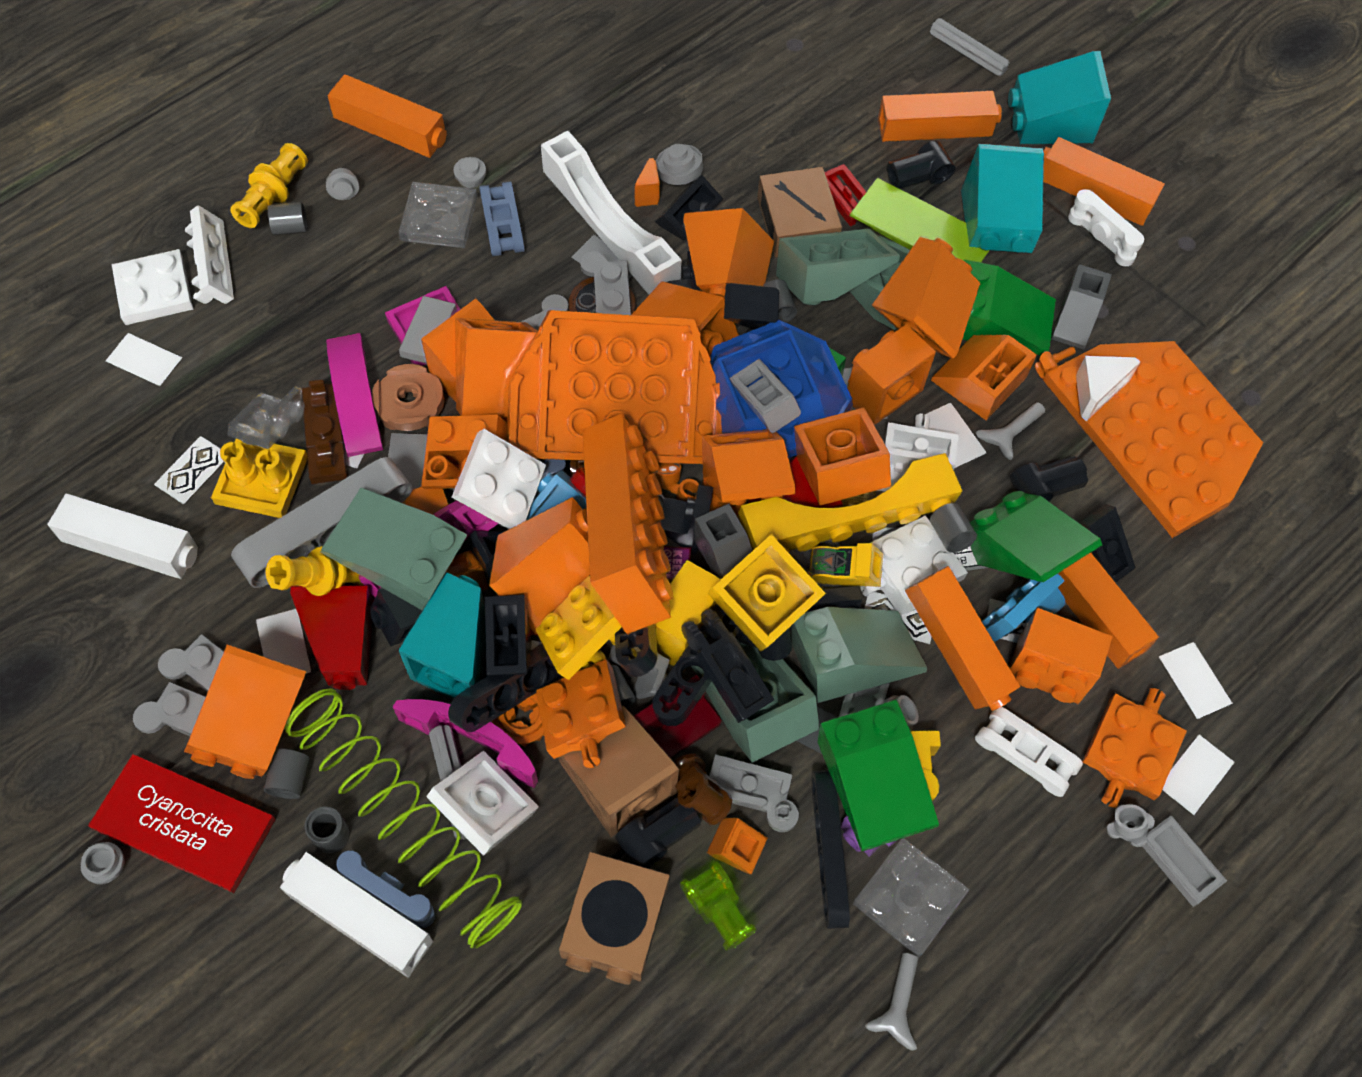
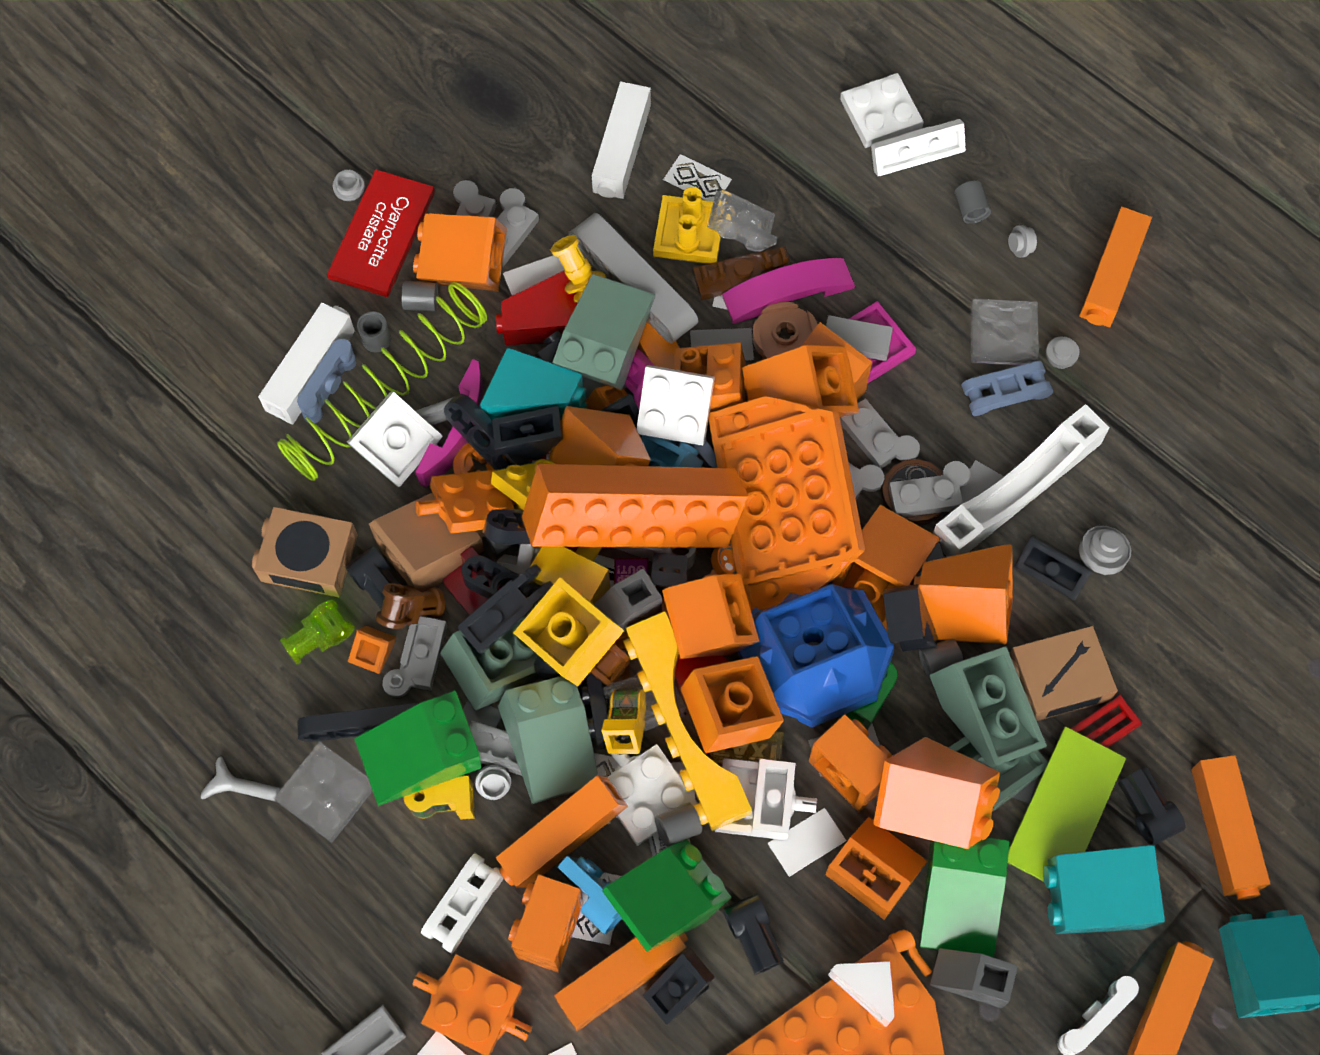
camera: 90 degrees right, 5 degrees up
white sticker [106,333,182,386] -> none
yellow piece [230,143,308,228] -> none
orange slope [635,158,660,207] -> none
light grey slope [729,359,801,433] -> none
light grey piece [976,402,1045,460] -> none
light grey plate [1107,804,1155,847] -> none

